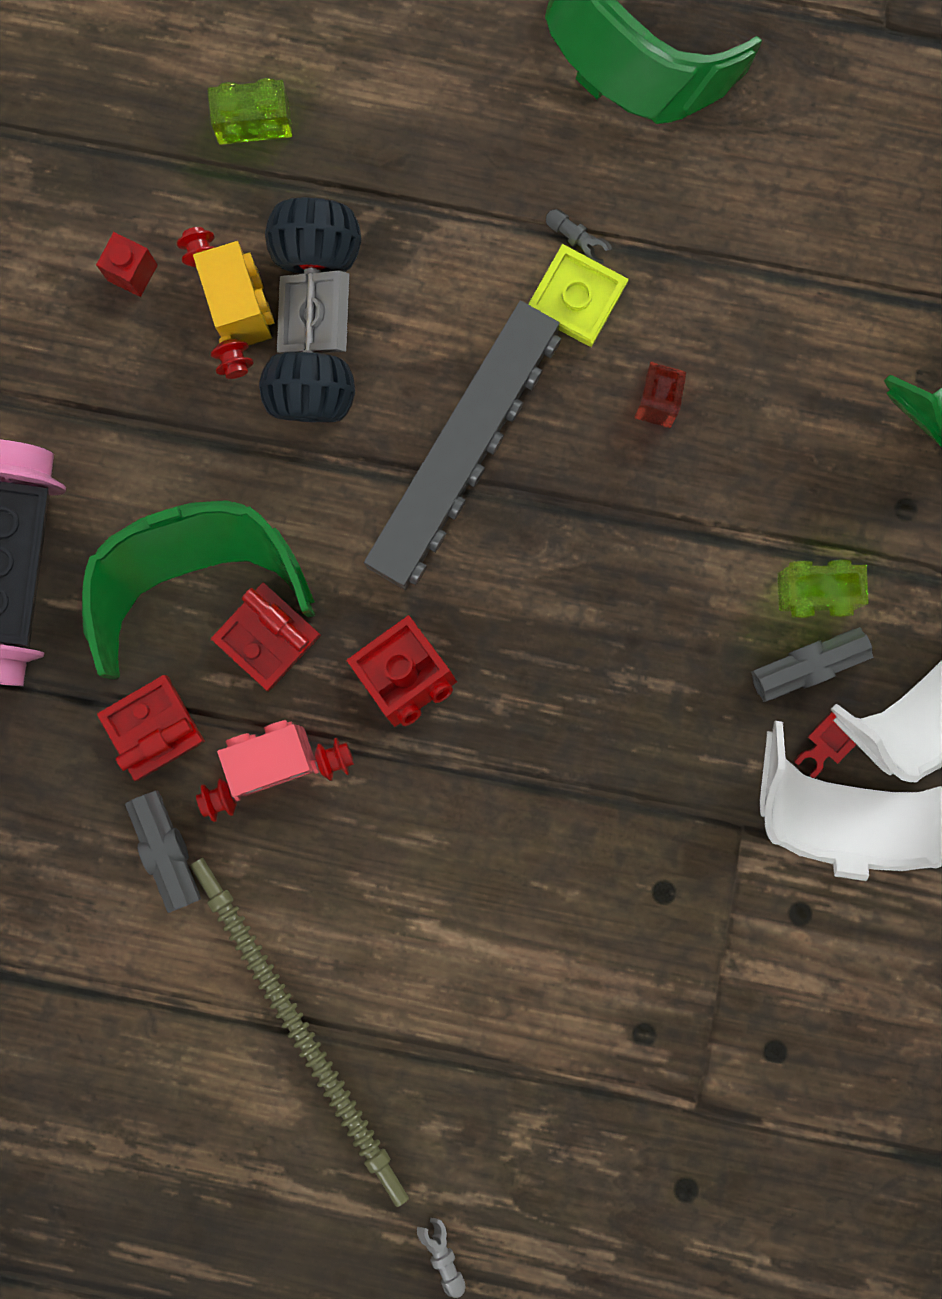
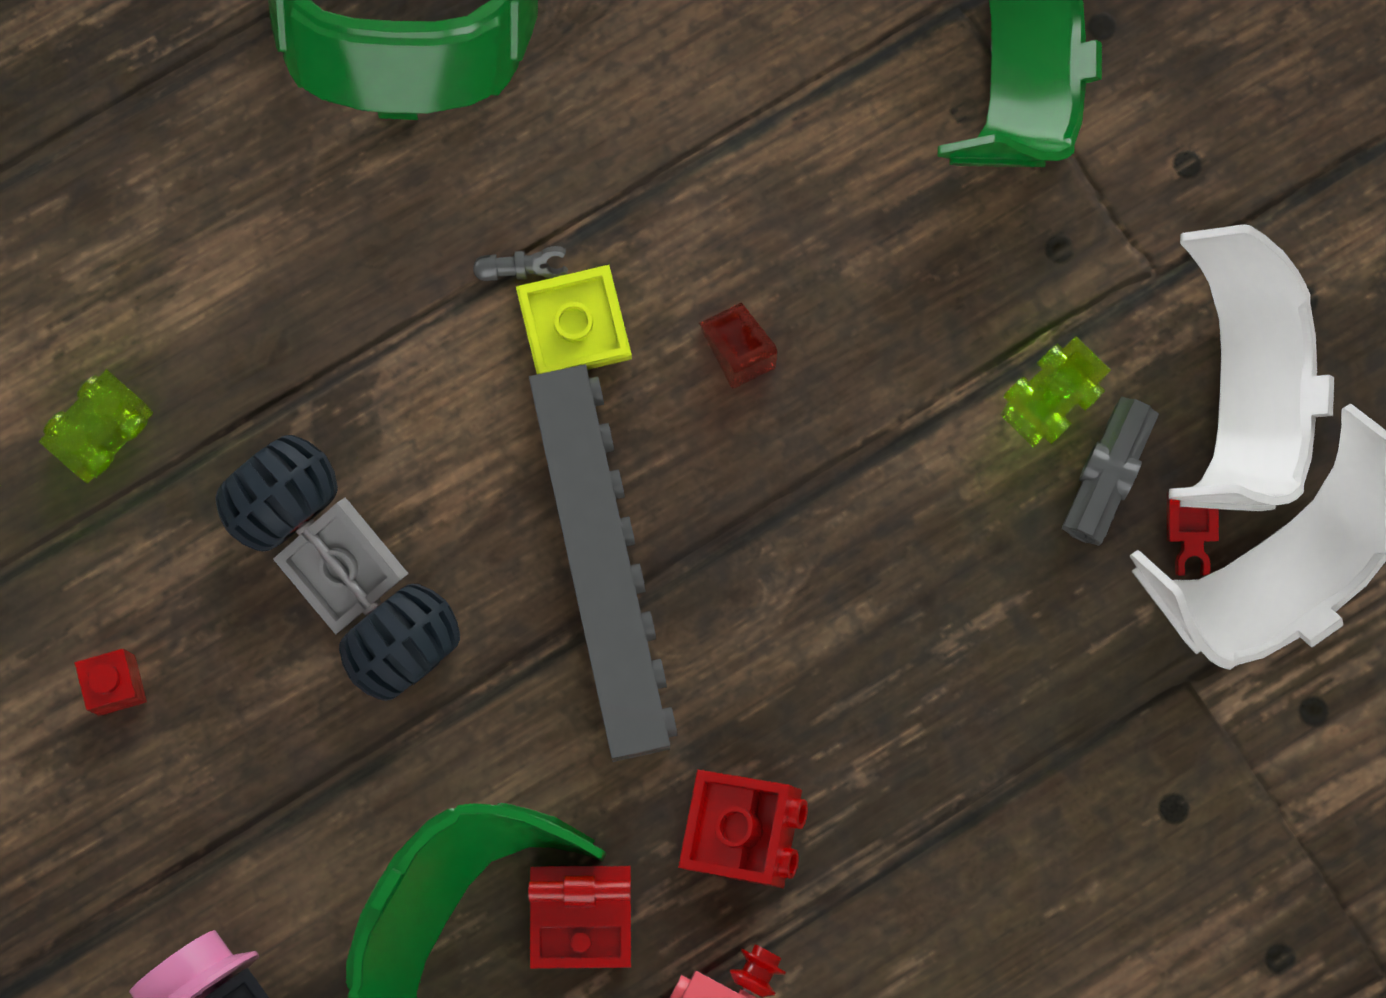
camera: 50 degrees left, 5 degrees down
yellow brick [177,227,275,379] -> none

